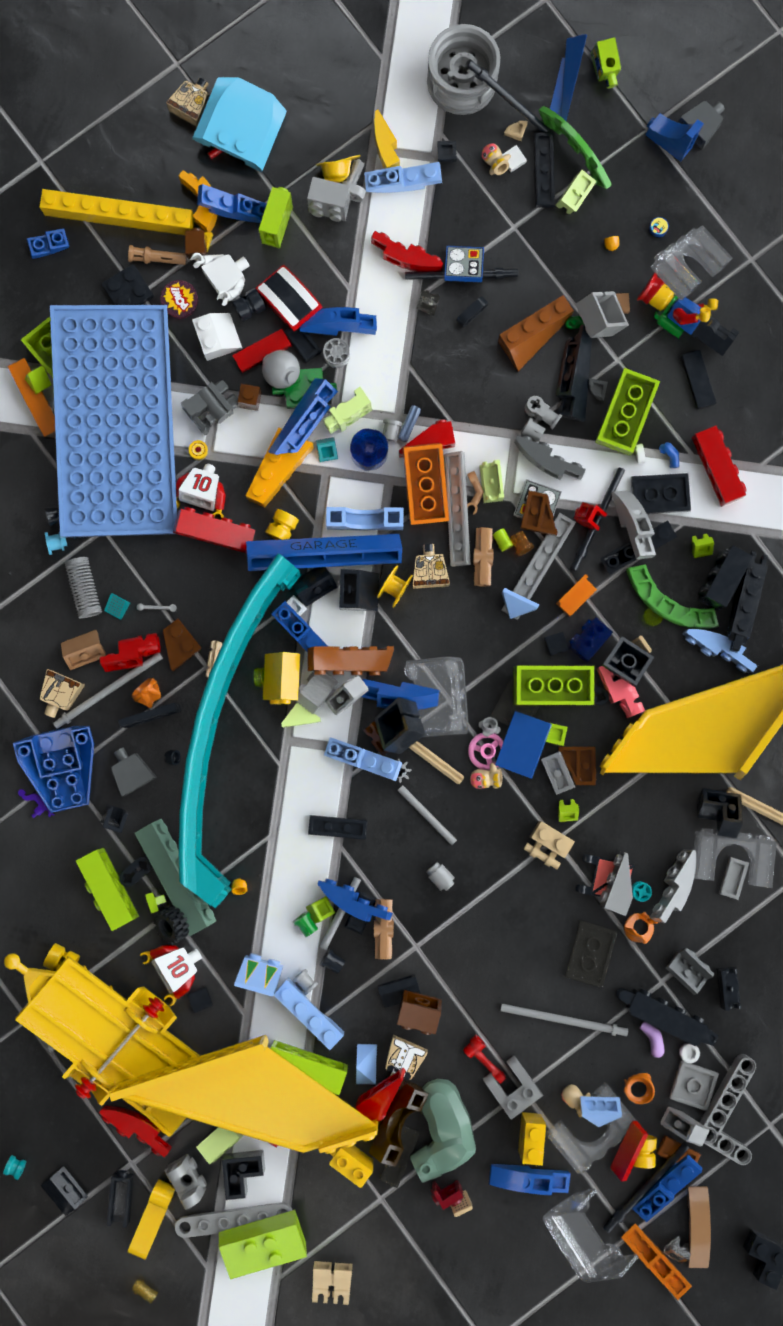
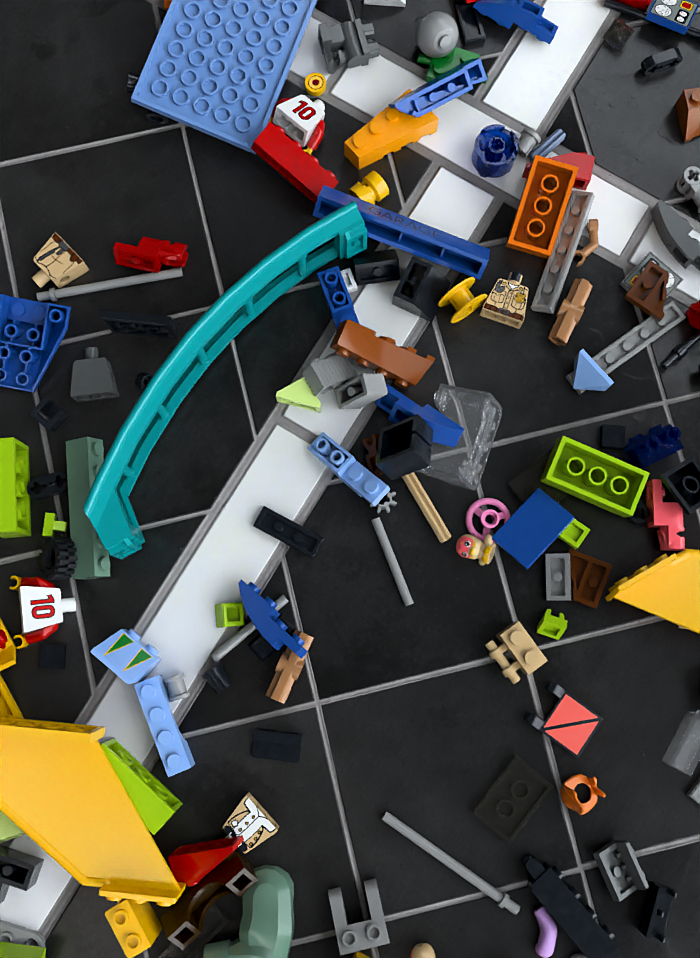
camera: 25 degrees right, 5 degrees down
medium azure brick [45,532,67,555] -> none
medium nougat panel [61,630,106,670] -> none
light grey piece [64,557,102,618] -> none
teal slope [104,593,130,620] -> none
orange piece [132,678,161,708] -> none
light grey hinge [137,603,177,612] -> none
reddish brown wing [163,618,202,671] -> none
light orange hinge [231,878,247,895] -> none
red tile [233,329,291,373] -> none
reddish brown brick [238,384,262,411] -> none
clear neon green tile [254,667,264,687] -> none
yellow brick [263,652,300,705] -> none
green bush [293,911,318,937] -> none
teal slope [316,437,338,462] -> none
light grey wheel [323,338,350,368] -> none
yellowish green hips [323,387,372,434] -> none
light blue arch [326,507,403,530] -> none
light blue slope [356,1044,377,1085] -> none
reddish brown brick [397,990,442,1035] -> none
light grey brick [426,862,455,891] -> none
red brick [463,1034,506,1084] -> none
light grey plate [478,717,501,737] -> none
yellowish green hinge [480,460,504,503] -> none
lime piece [493,528,513,552] -> none
clear orange bush [510,531,534,556] -> none
light grey bush [521,418,545,441] -> none
orange panel [556,574,597,617] -> none
light grey slope [600,851,633,916] -> none
teal wheel [632,881,652,902] -> none
light grey slope [650,849,696,923] -> none

